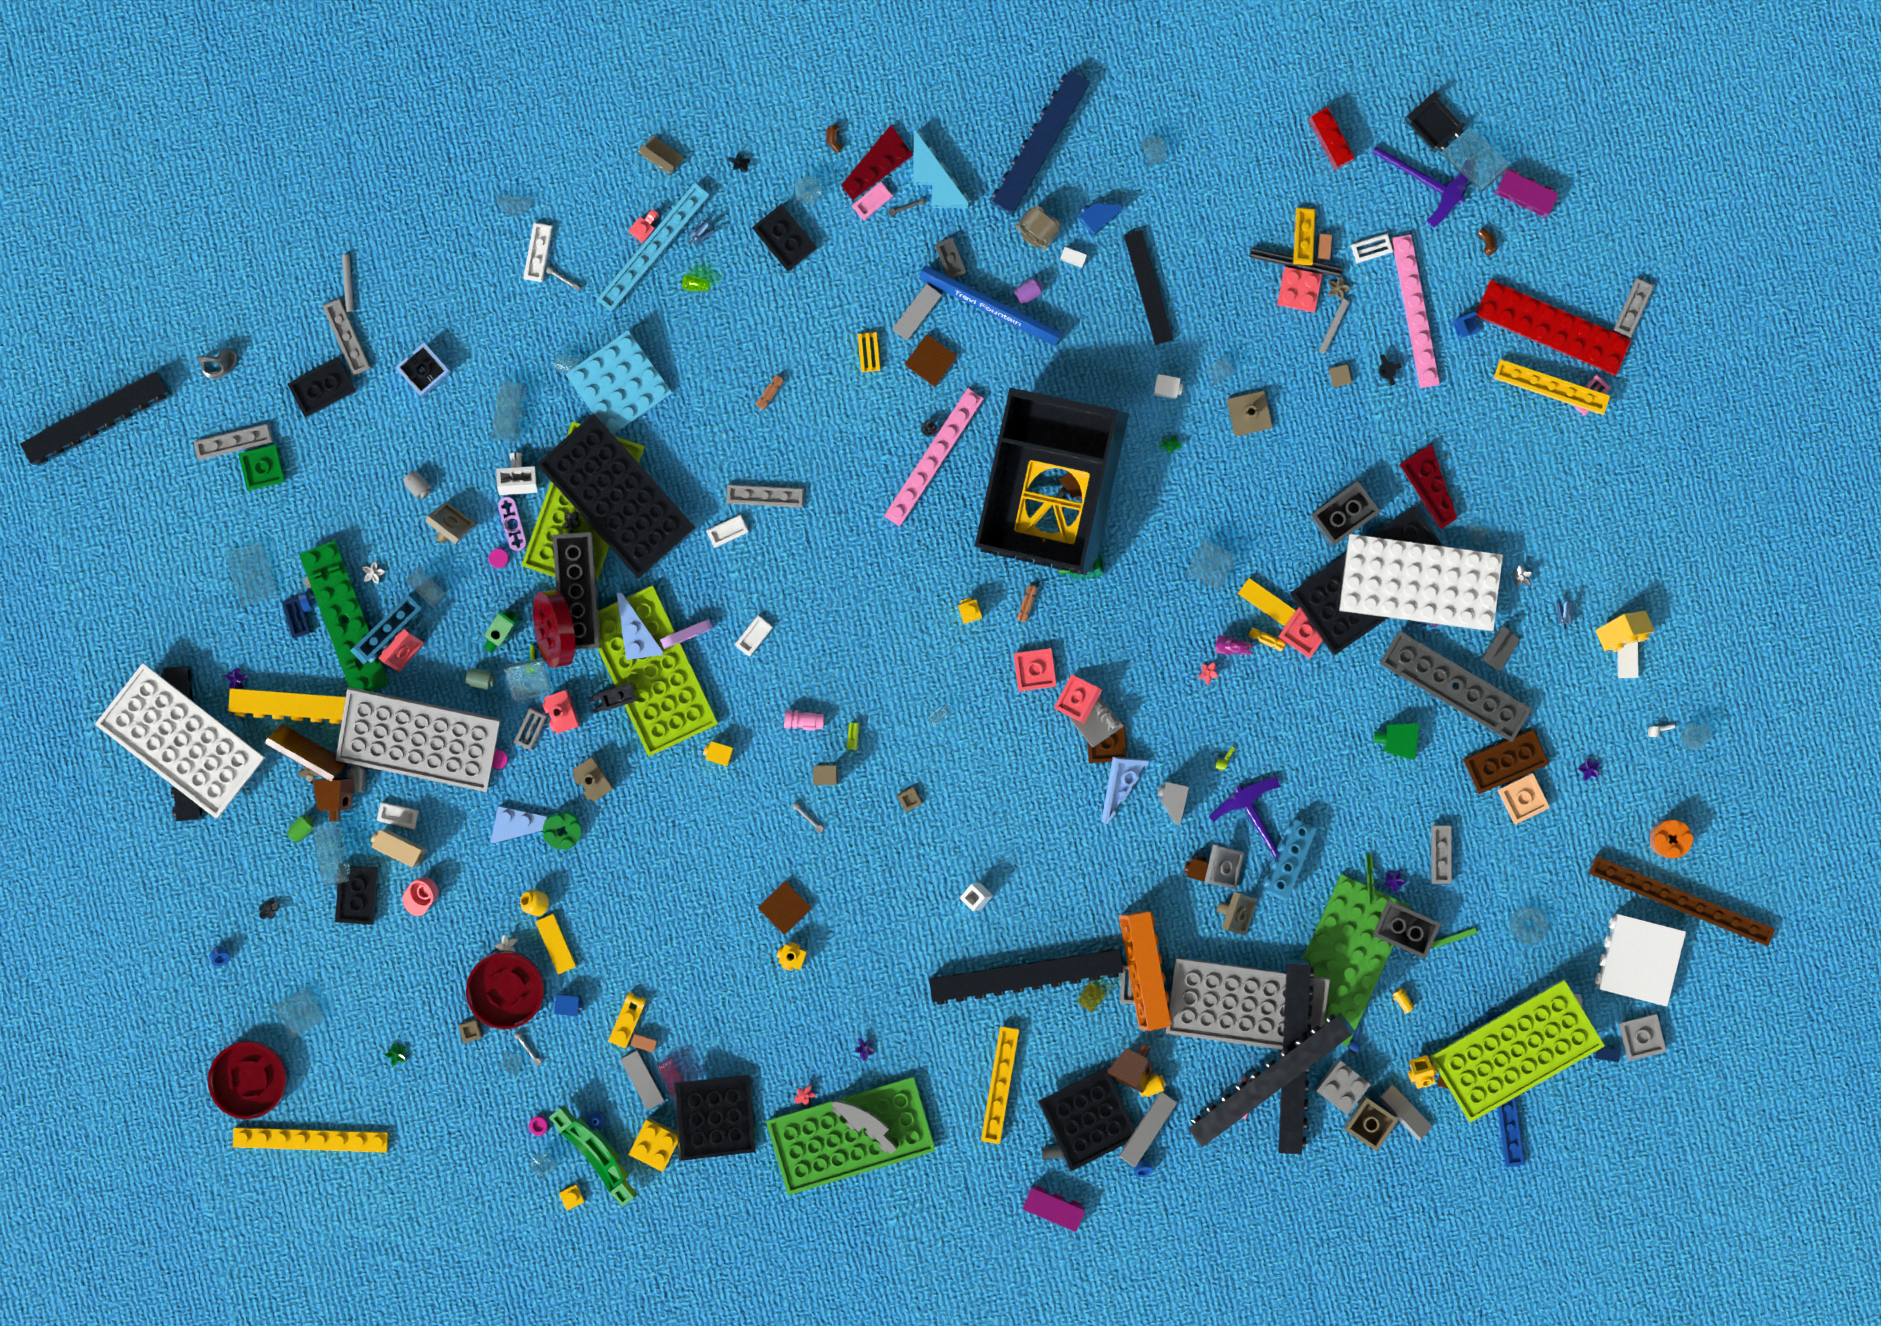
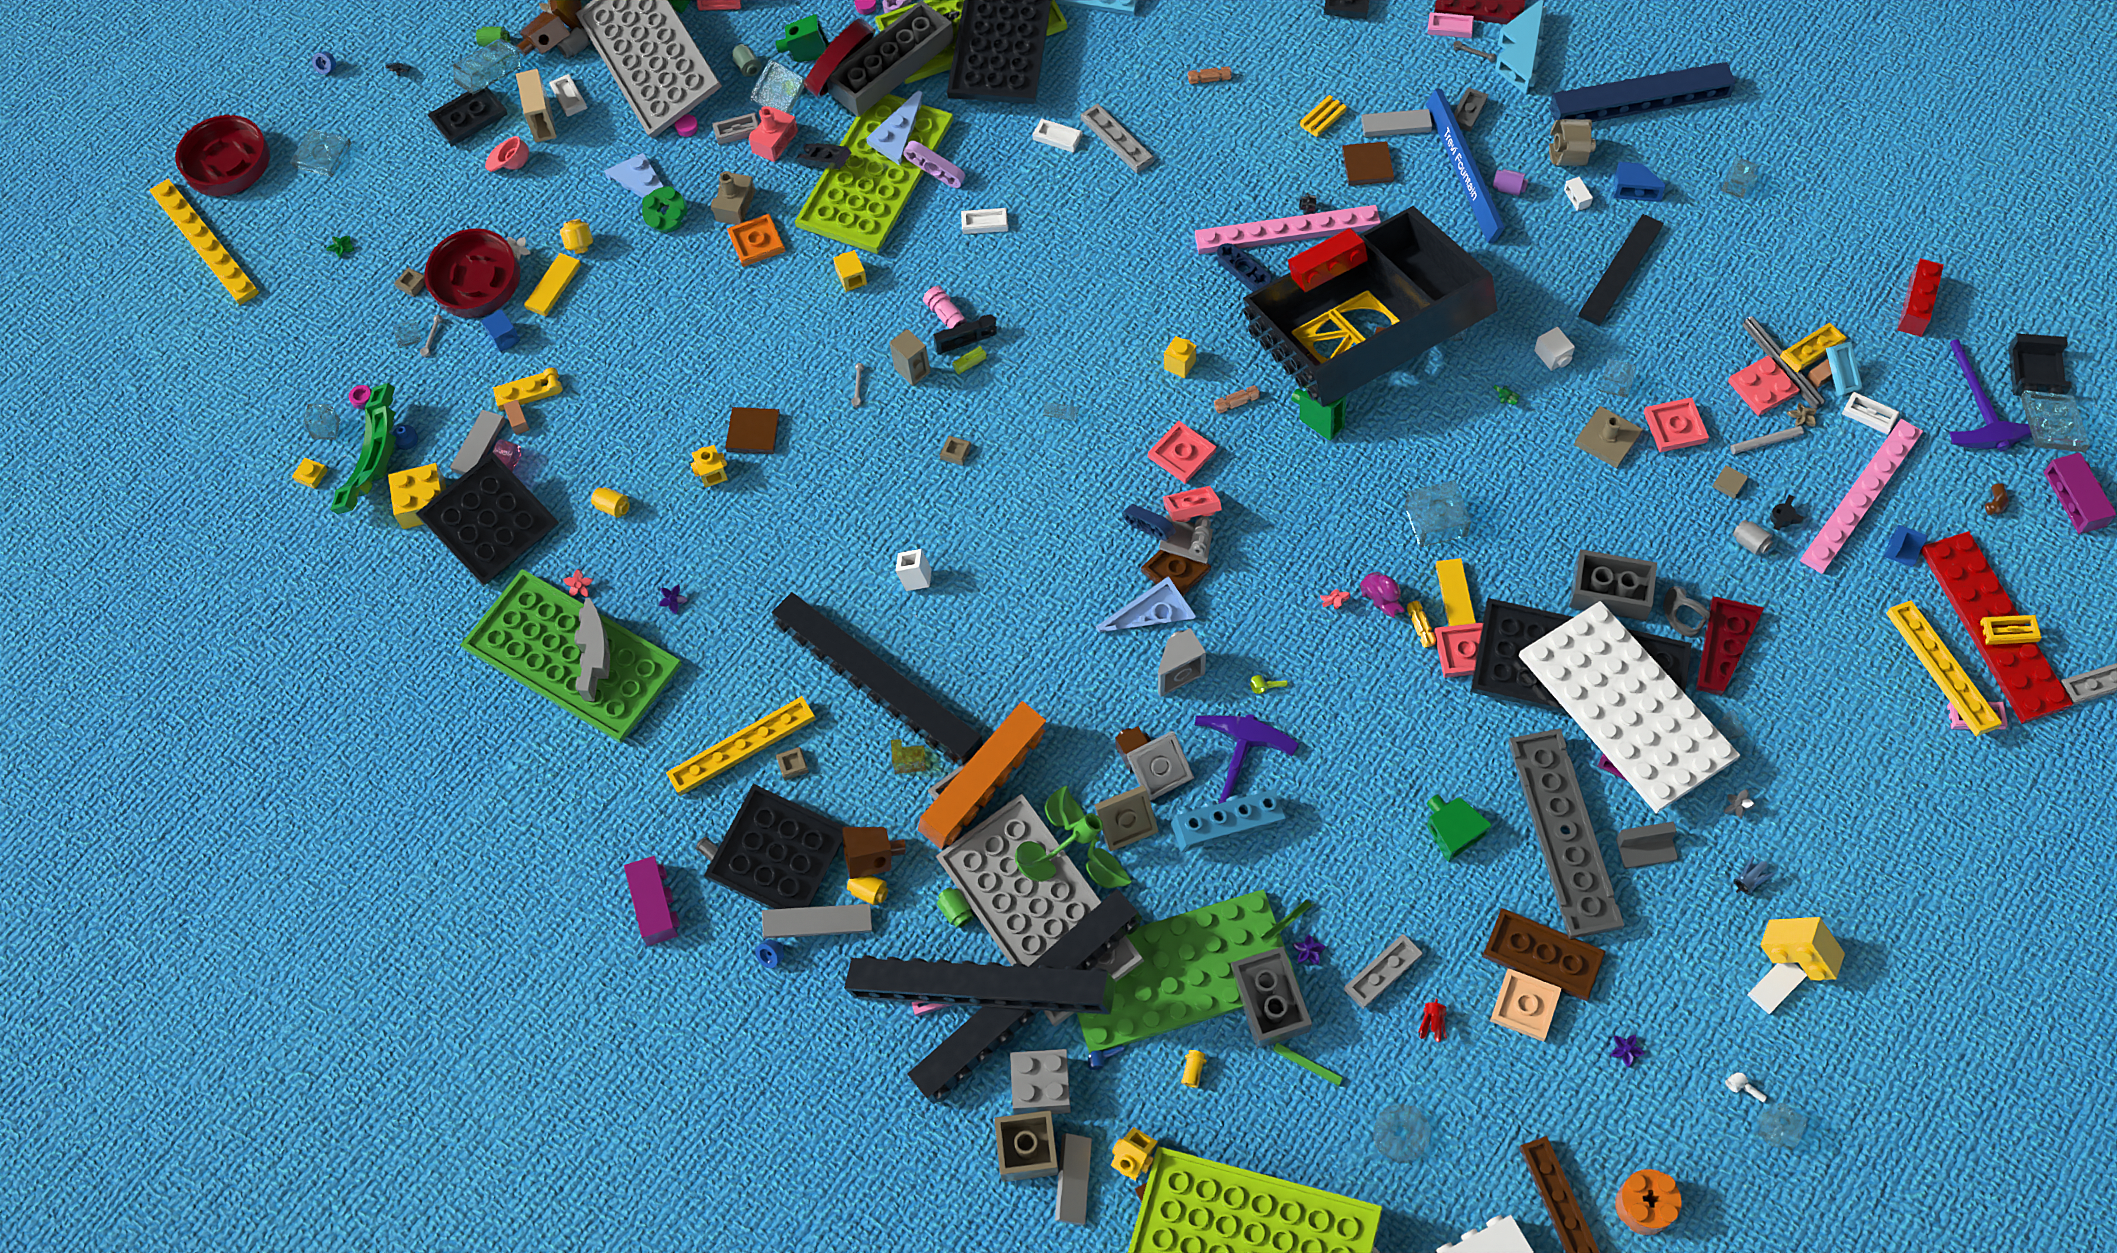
camera: 50 degrees right, 25 degrees down
none -> yellow brick [591,487,630,518]
none -> orange tile [727,214,786,267]
none -> dark tan tile [776,747,809,781]
none -> black hinge [933,314,997,355]
none -> bright green brick [936,887,974,929]
none -> bright green plant [1015,786,1132,888]
none -> dark blue beam [1122,504,1176,541]
none -> dark blue beam [1217,243,1271,292]
none -> red brick [1288,228,1368,292]
none -> red piece [1418,998,1447,1043]
none -> coral plate [1643,397,1709,453]
none -> dark grey piece [1663,586,1710,637]
none -> light grey brick [1733,520,1773,555]
none -> medium azure tile [1826,342,1863,395]
none -> yellow tile [1980,615,2042,645]

